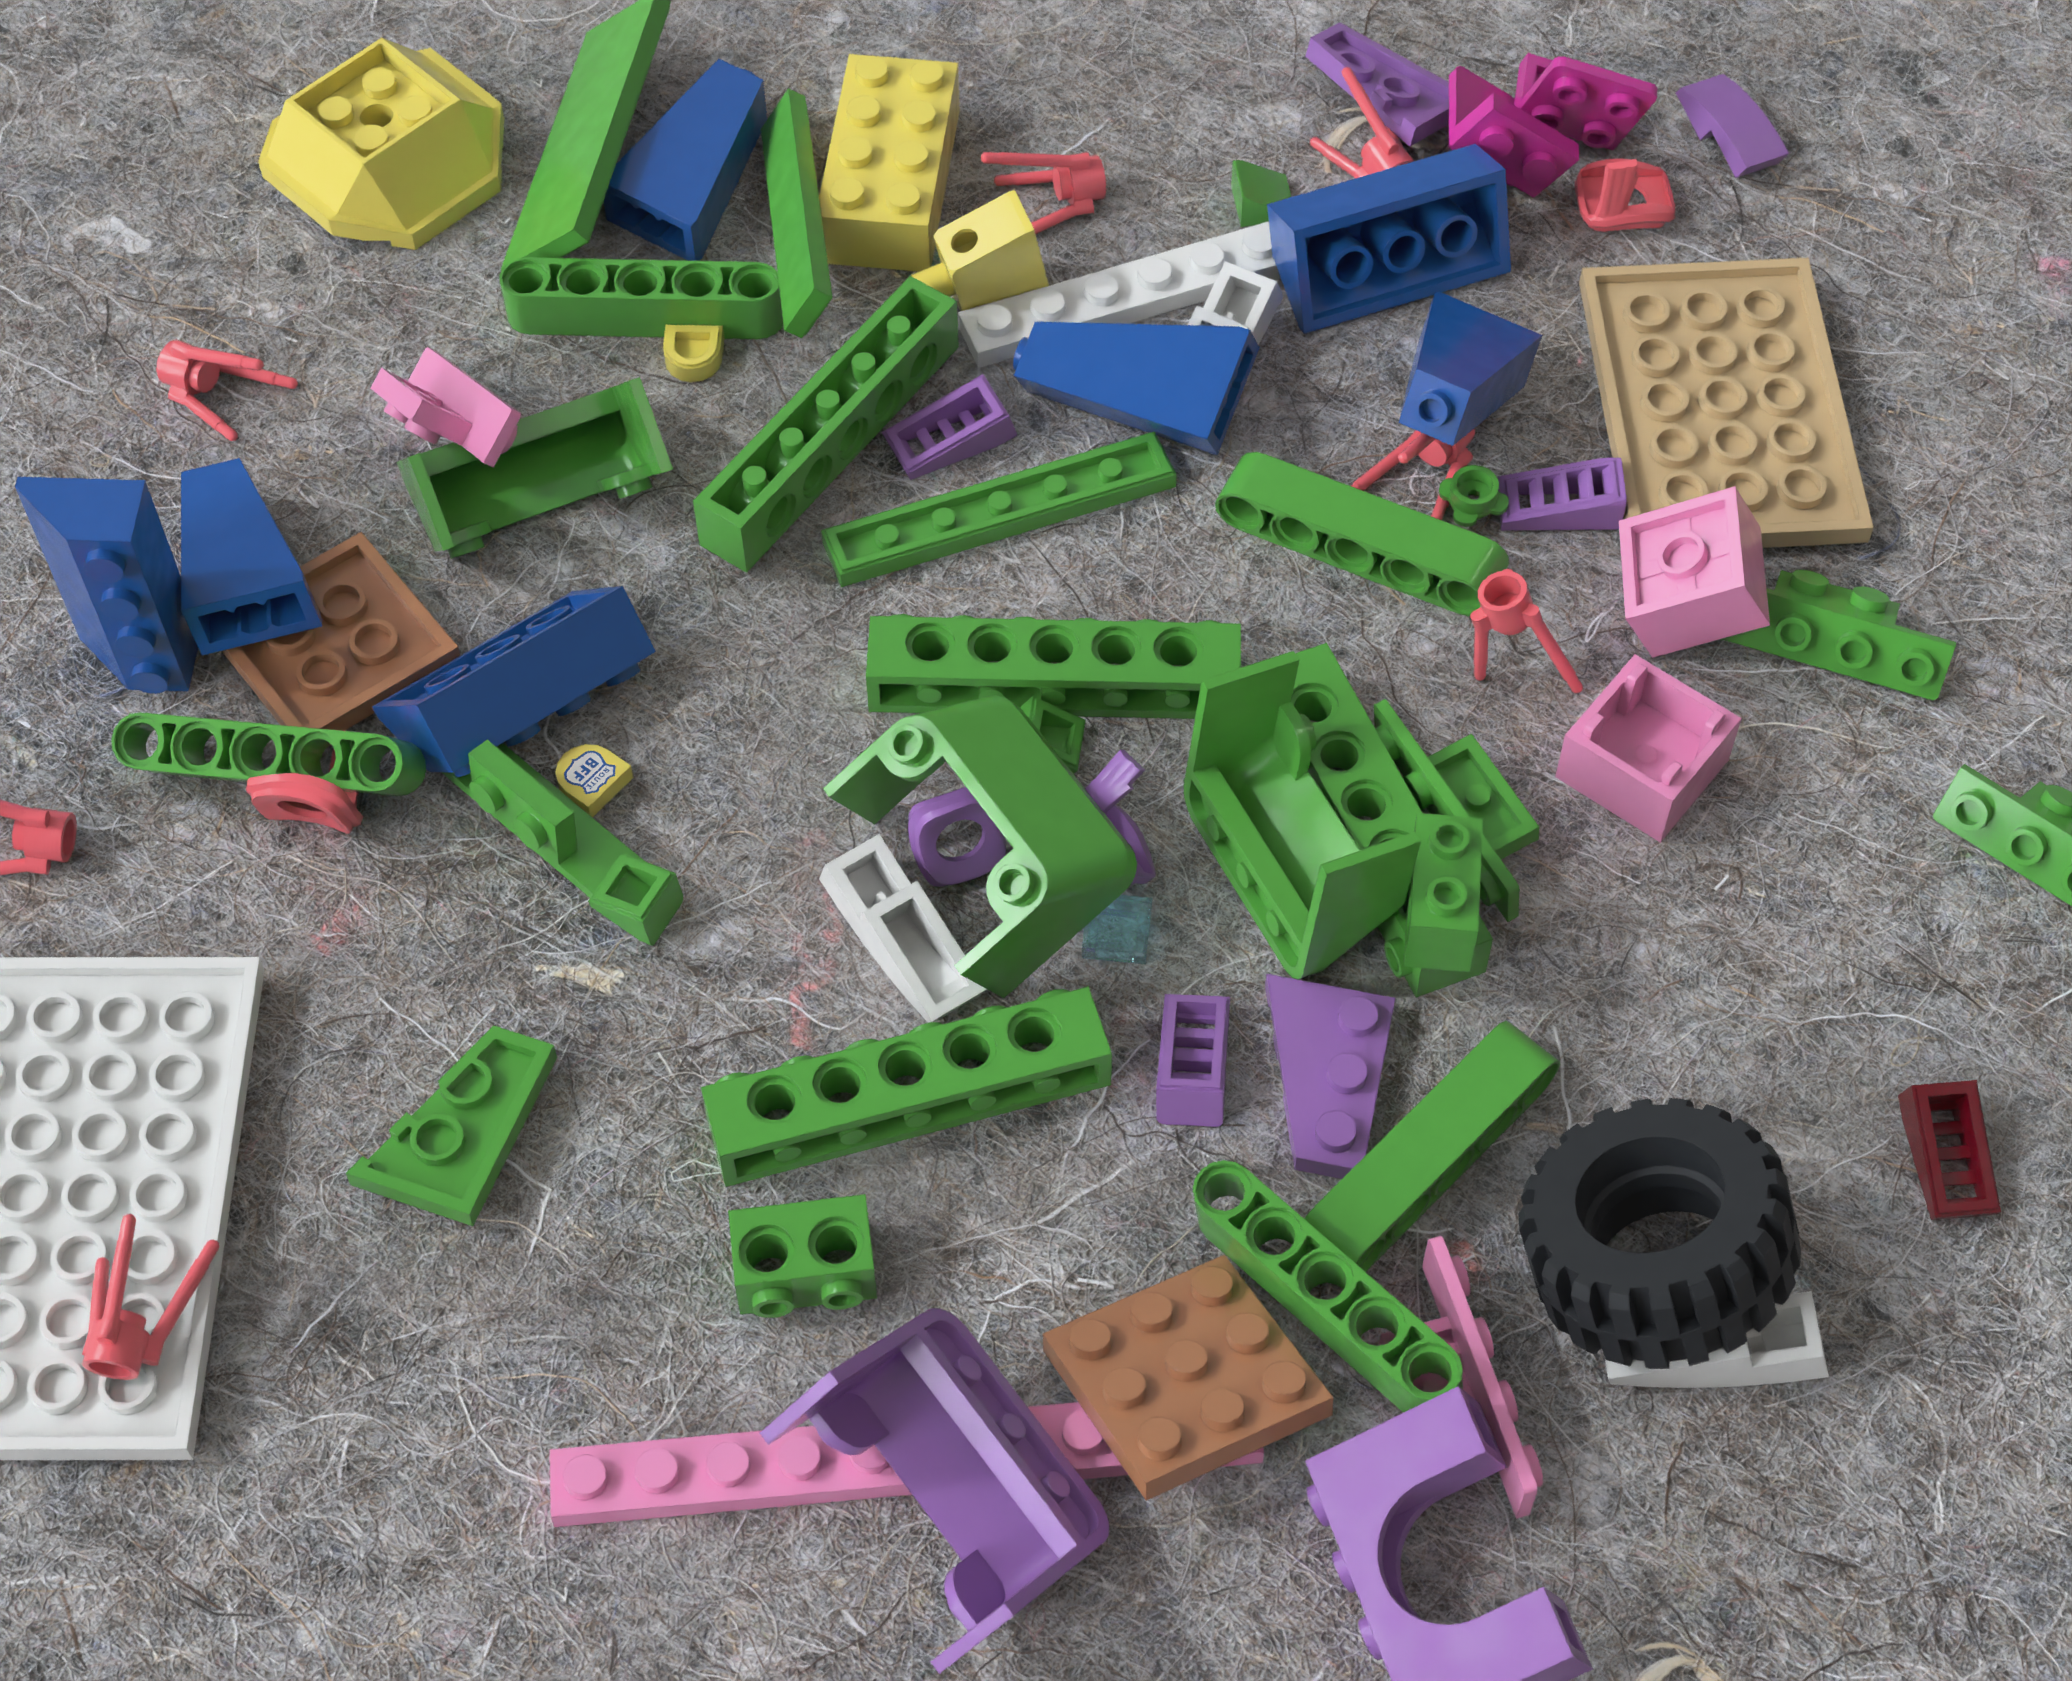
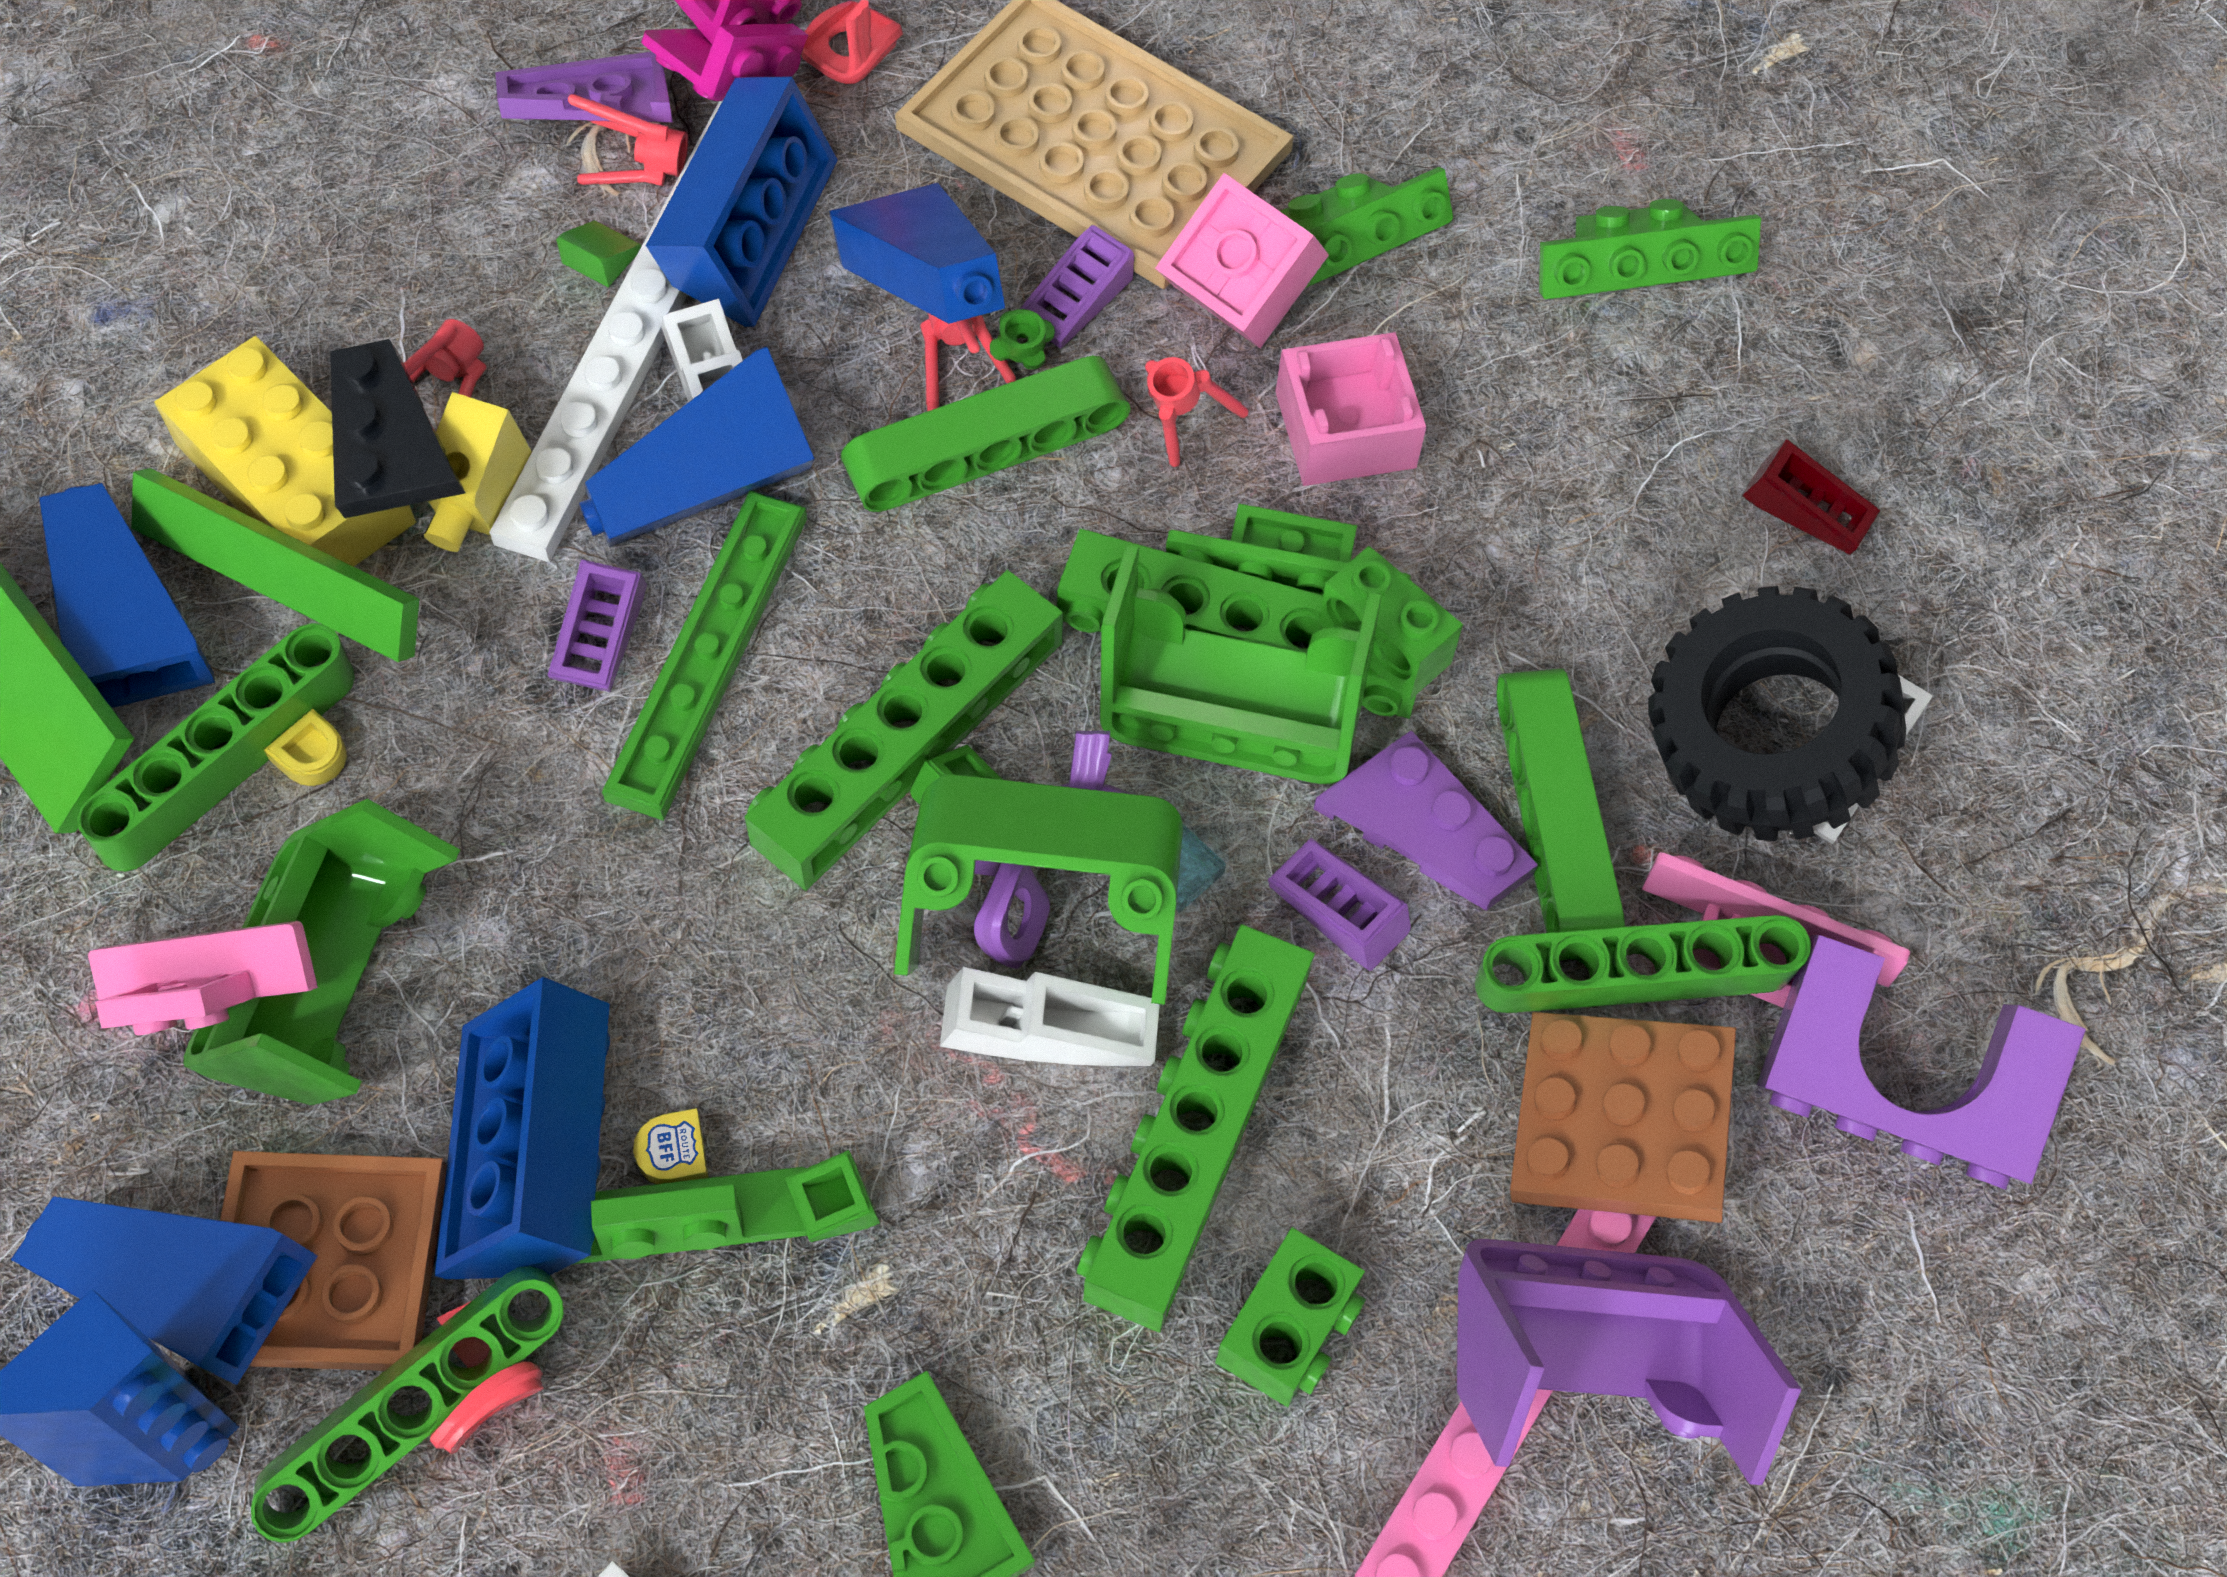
camera: 55 degrees left, 5 degrees up
bright green brick [693,276,959,573] -> none
none -> black wing [330,339,466,518]

